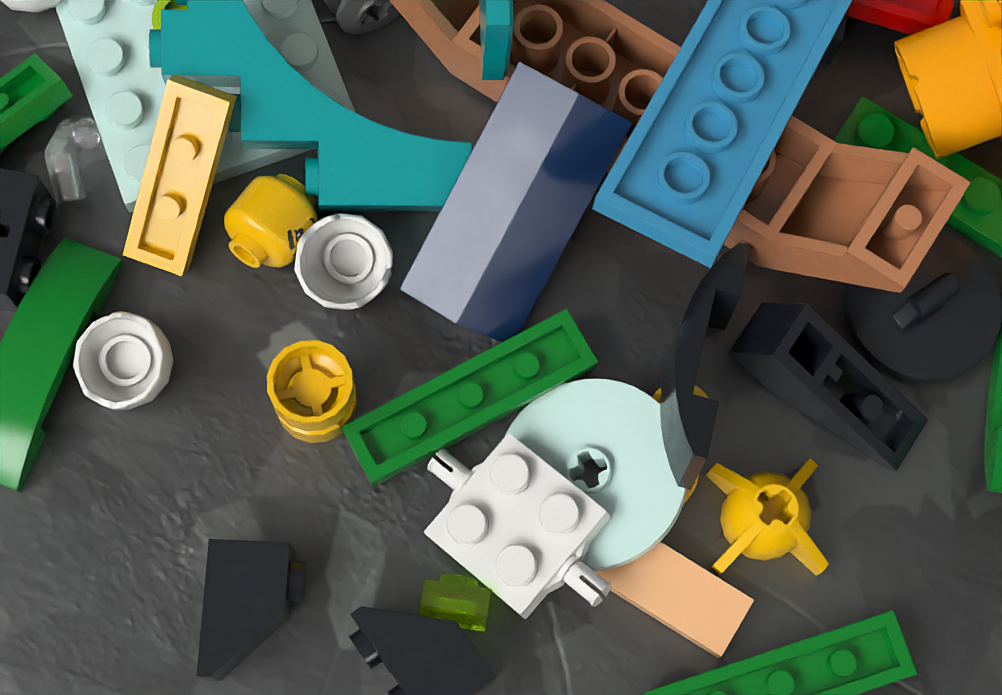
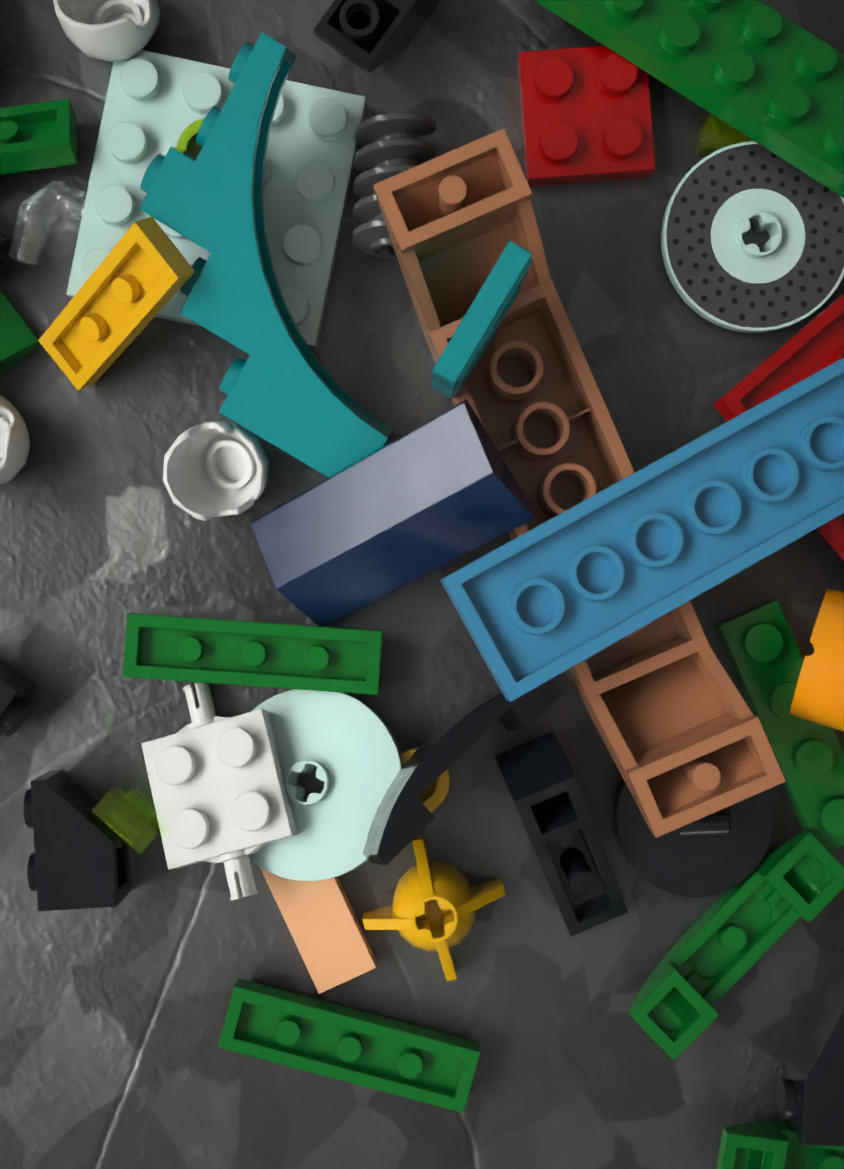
camera: 35 degrees right, 15 degrees up
yellow head [224,174,318,268] -> none
yellow wheel [267,340,357,443] -> none

